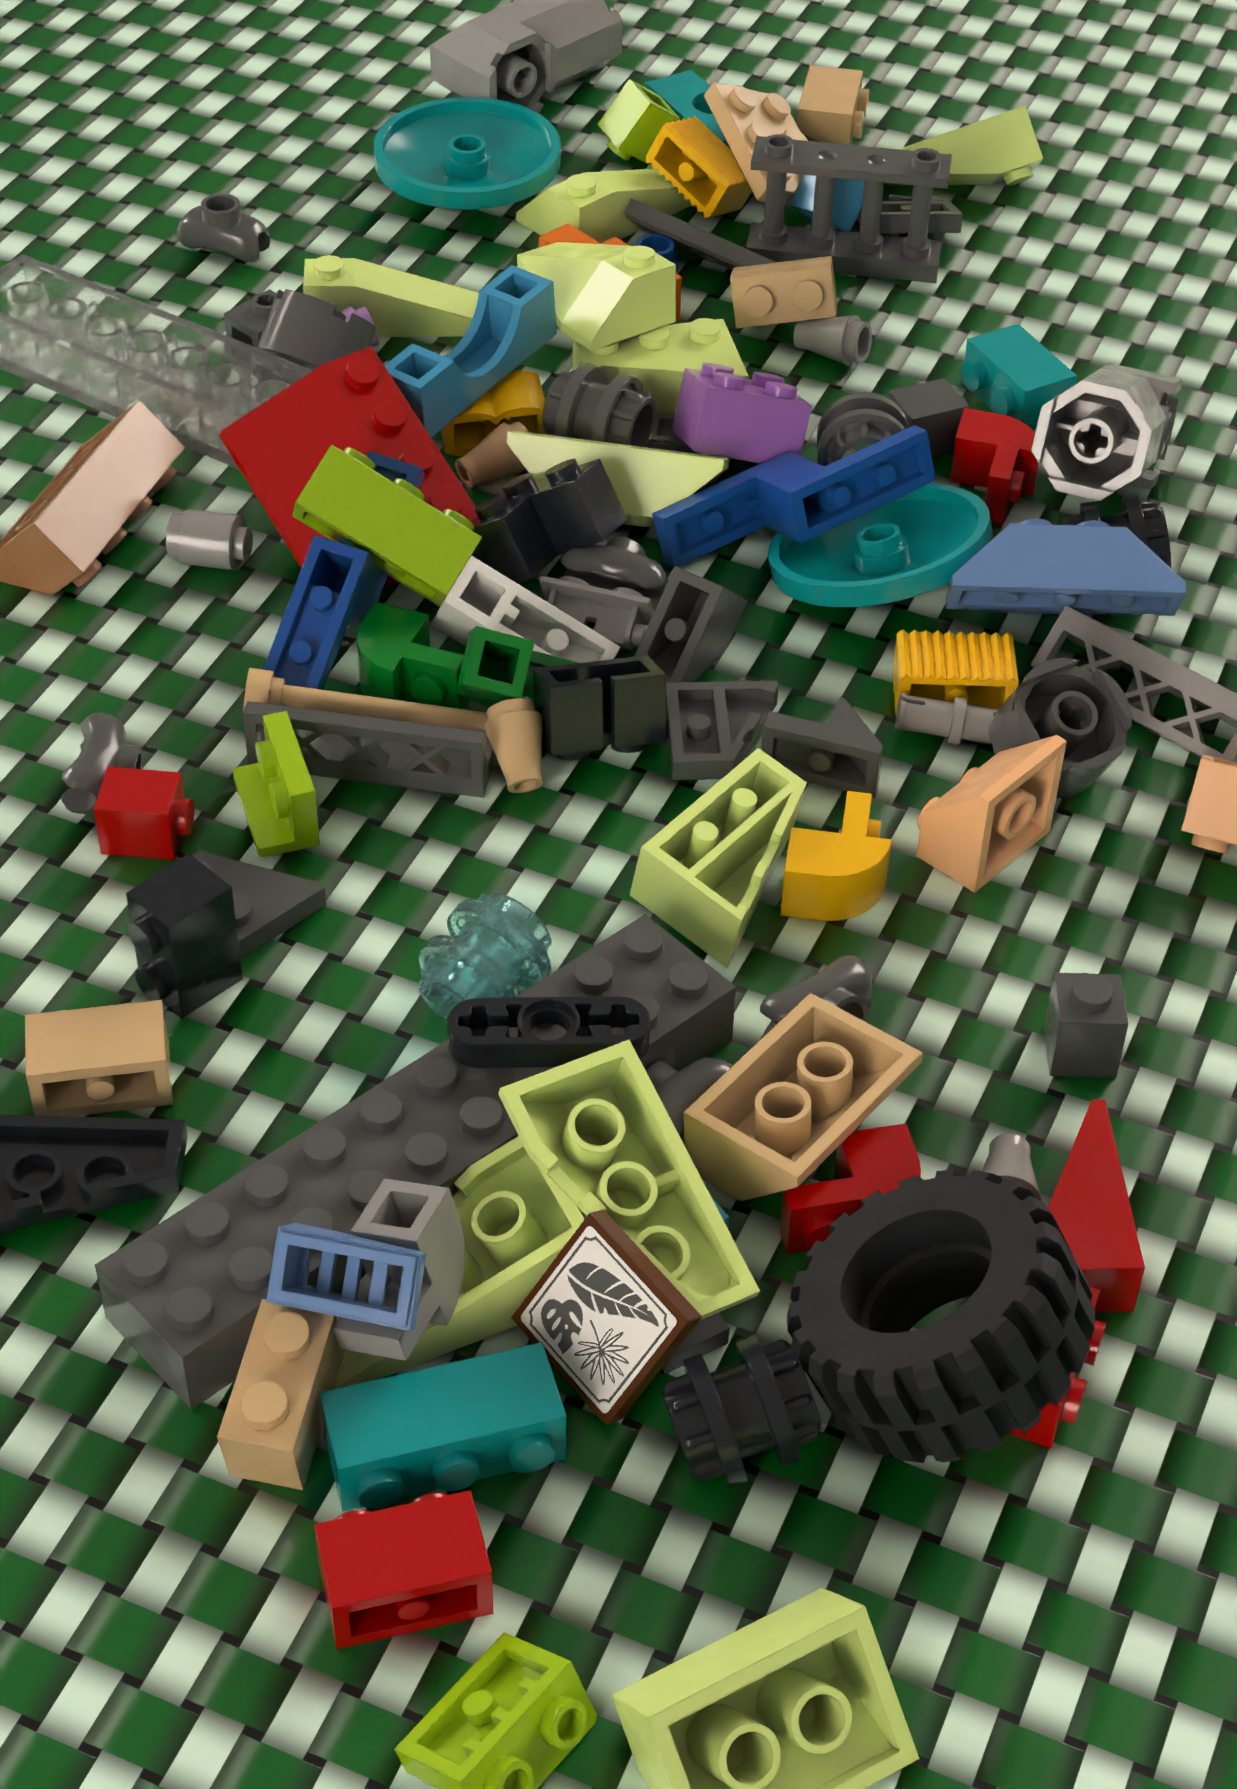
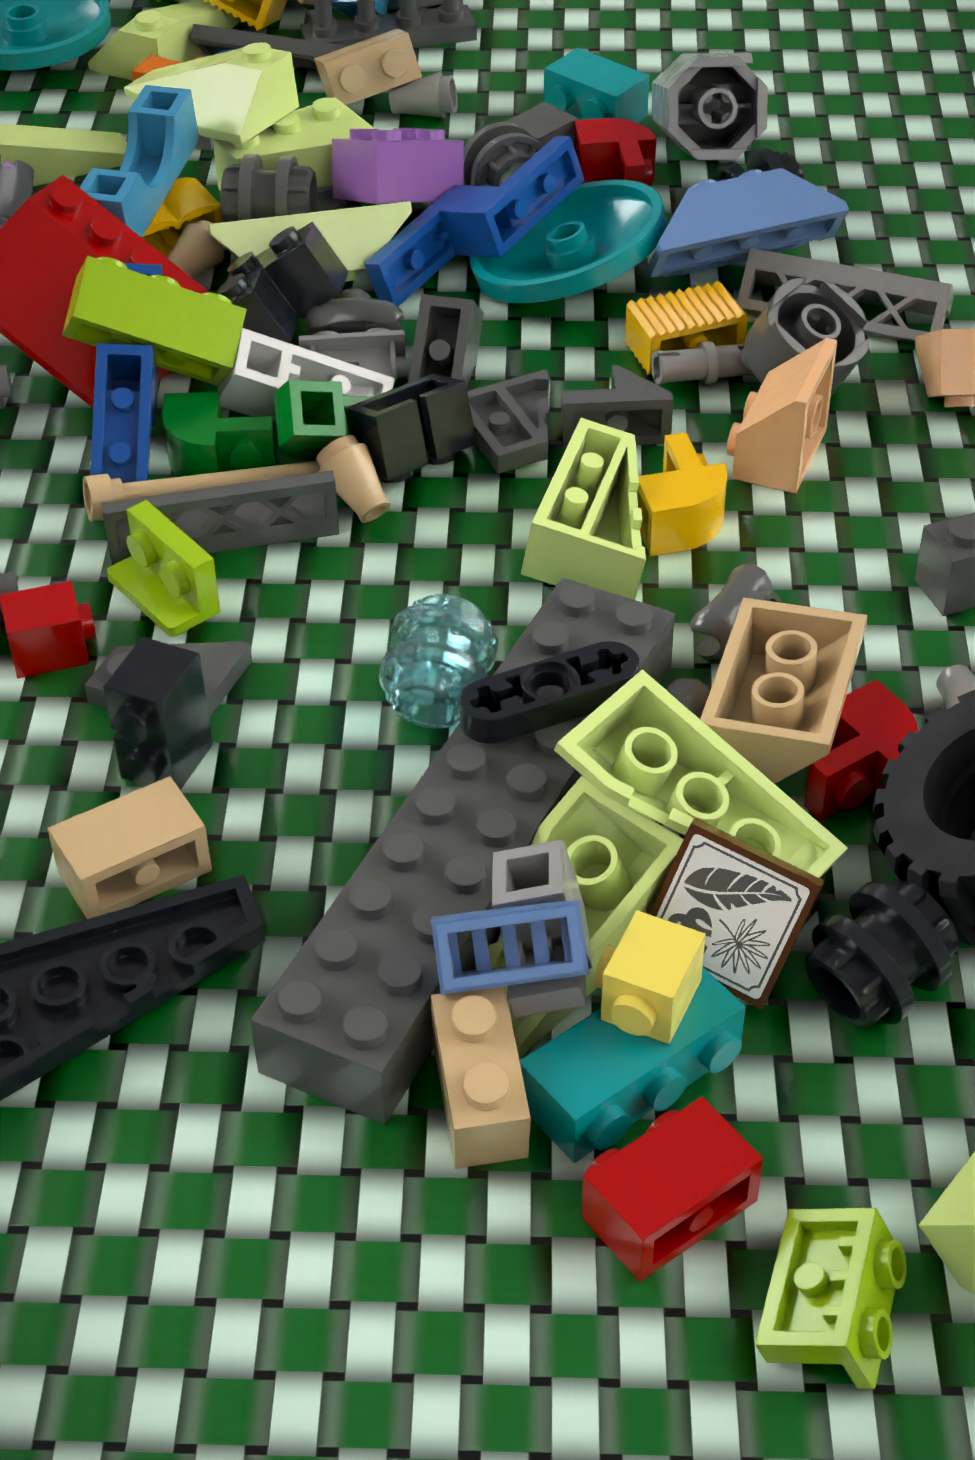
camera: 20 degrees left, 0 degrees up
none -> light yellow brick [594,910,706,1044]

